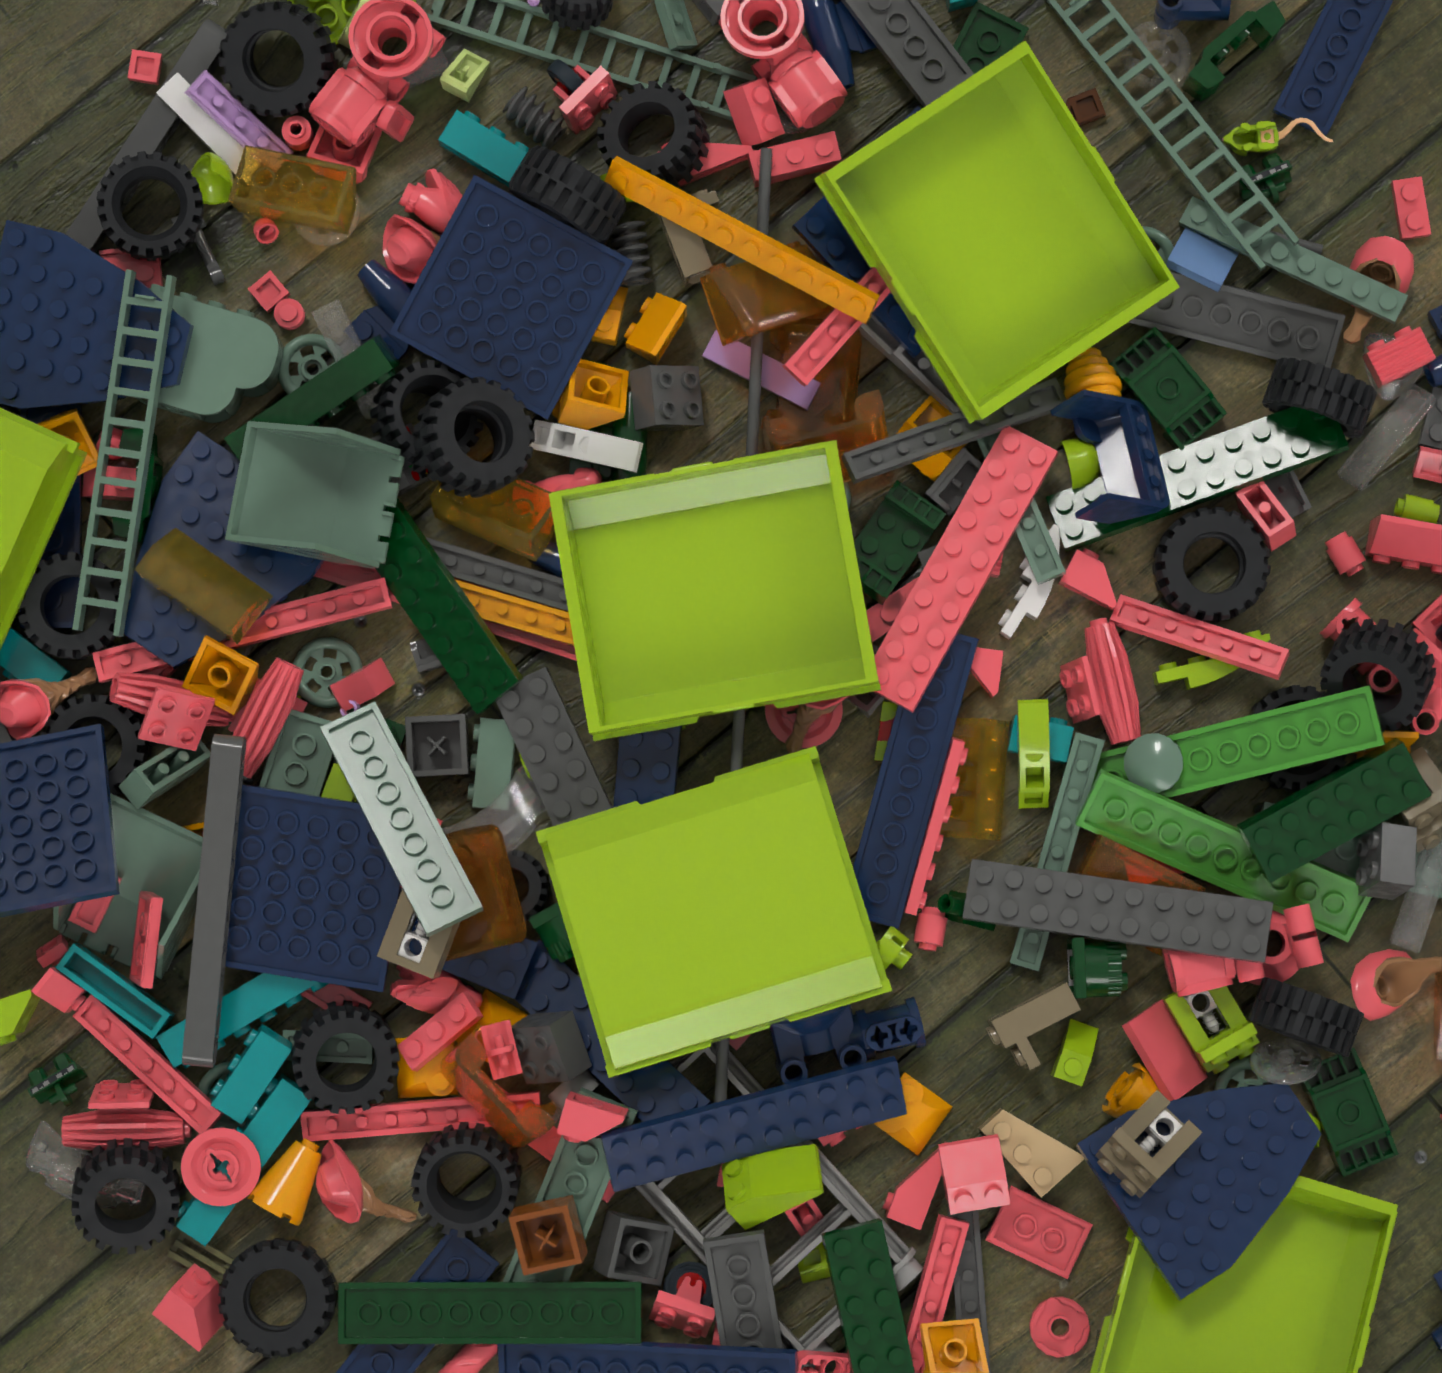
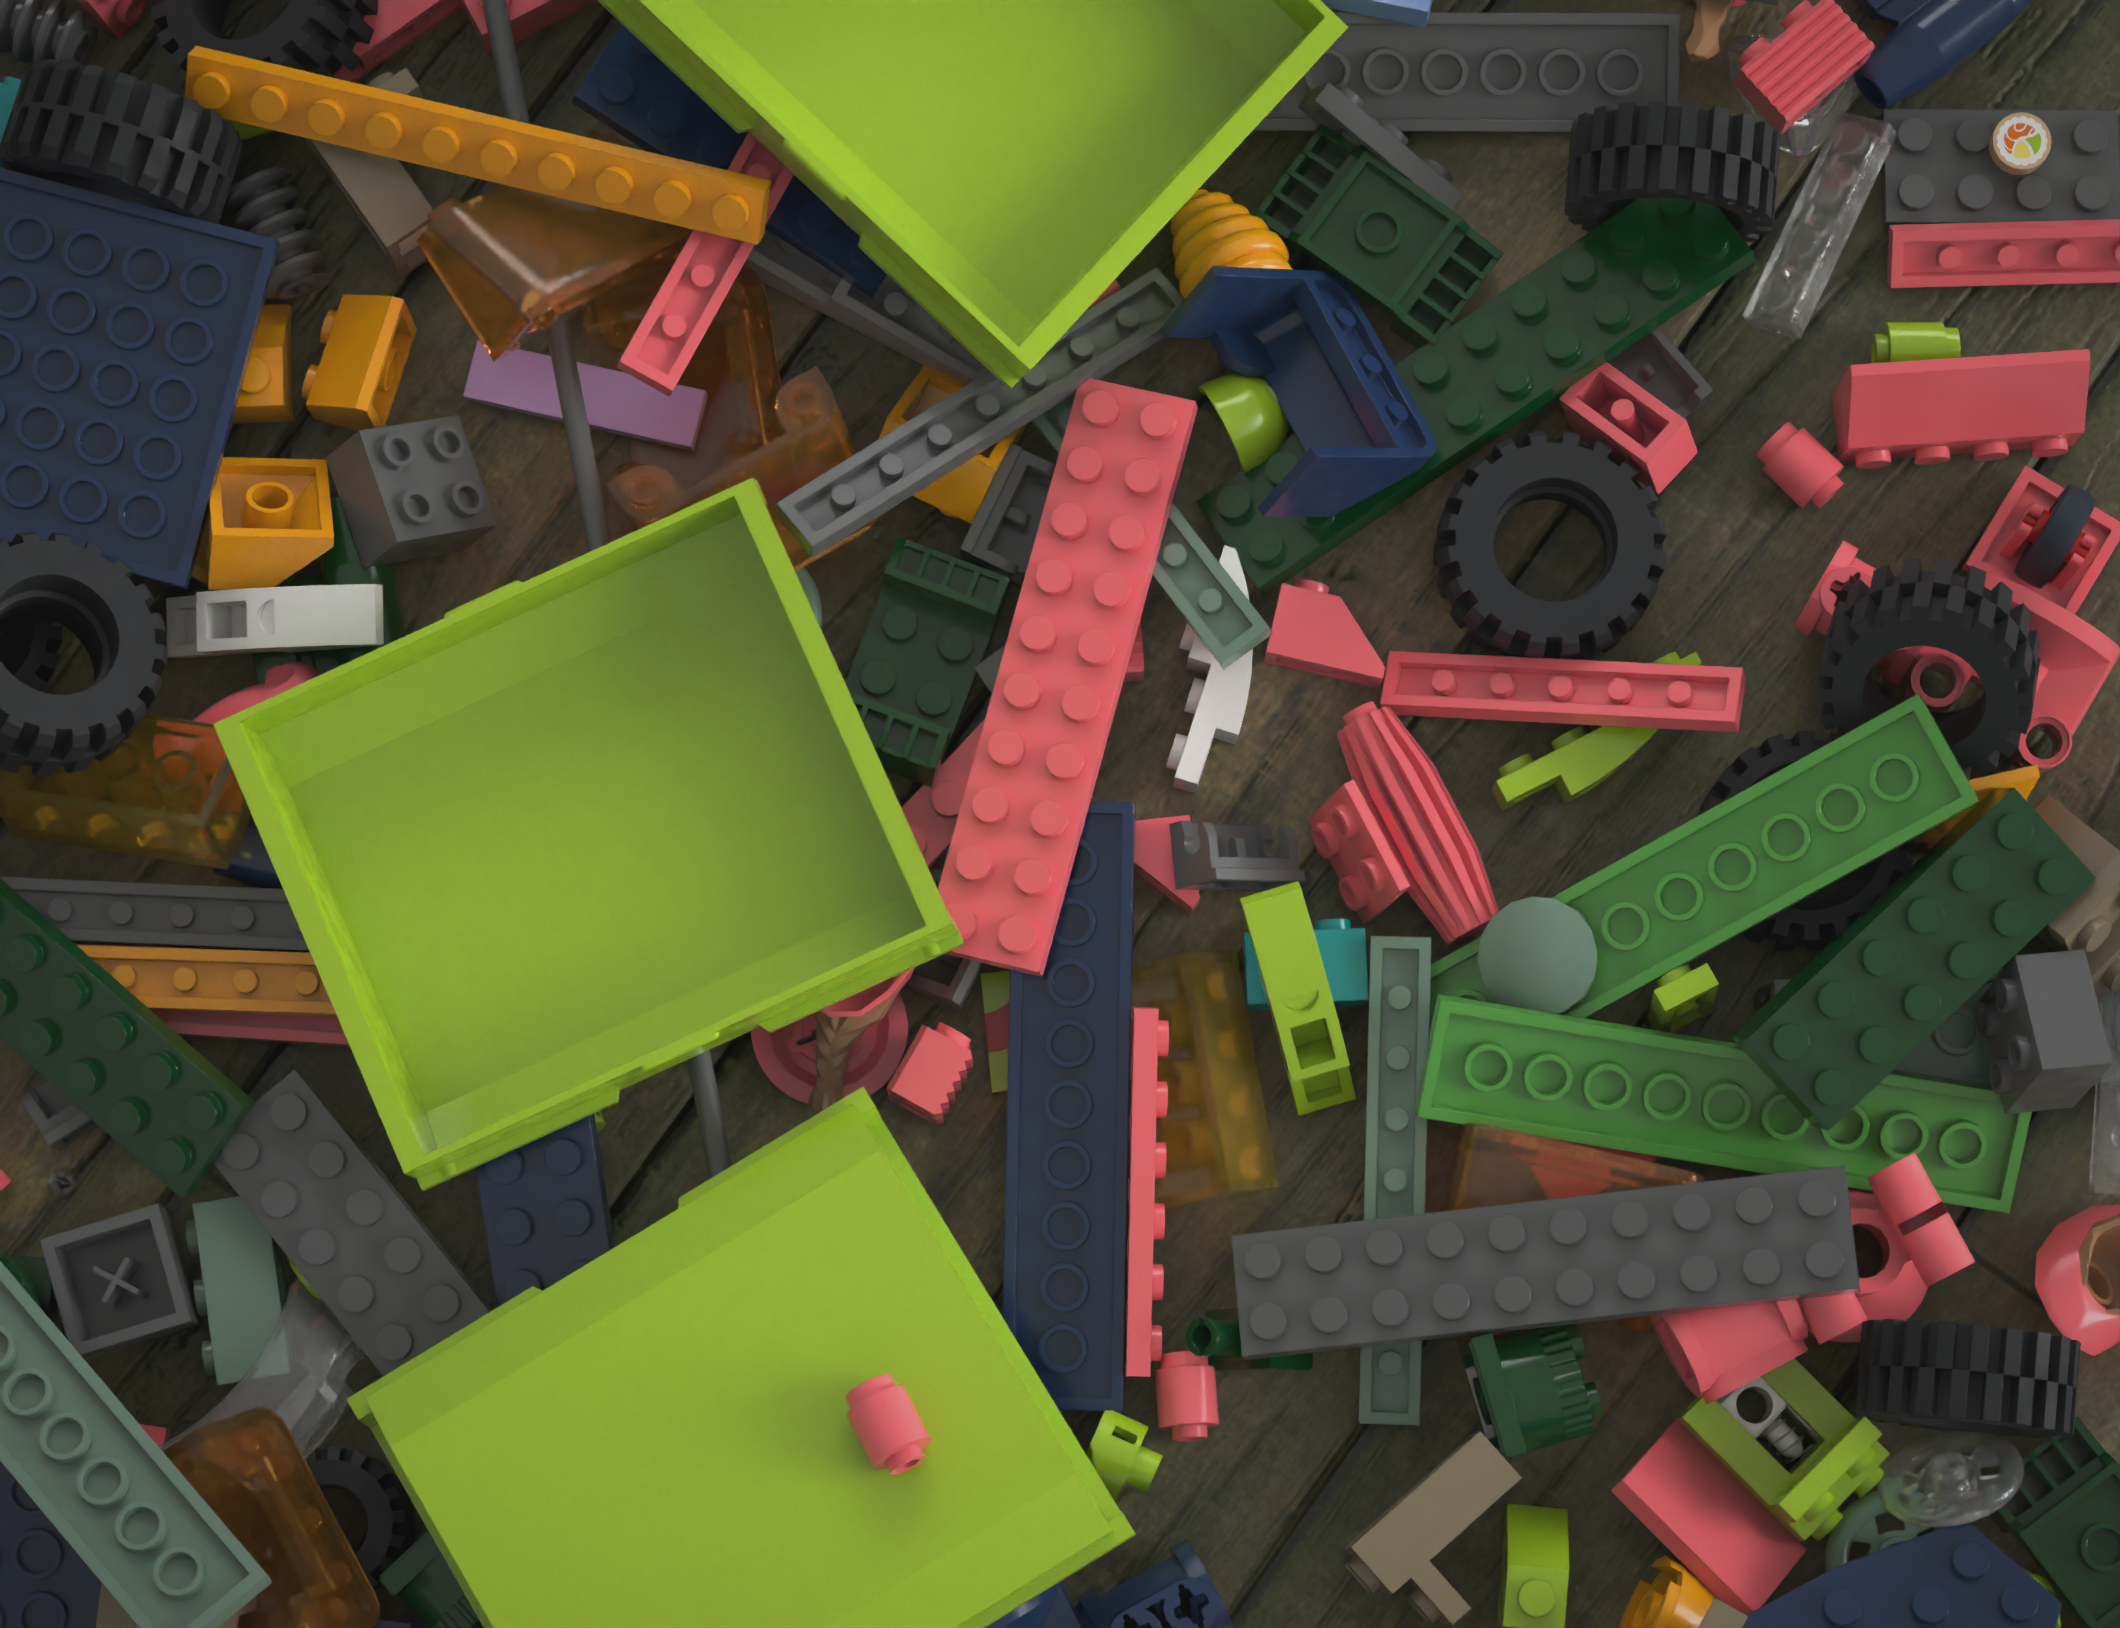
camera: 15 degrees left, 5 degrees down
none -> coral brick [845,1374,931,1475]
none -> coral brick [886,1022,974,1126]
none -> dark grey hinge [1169,821,1305,892]
none -> dark grey plate [1298,82,1463,210]
none -> lime plate [1647,963,1719,1033]

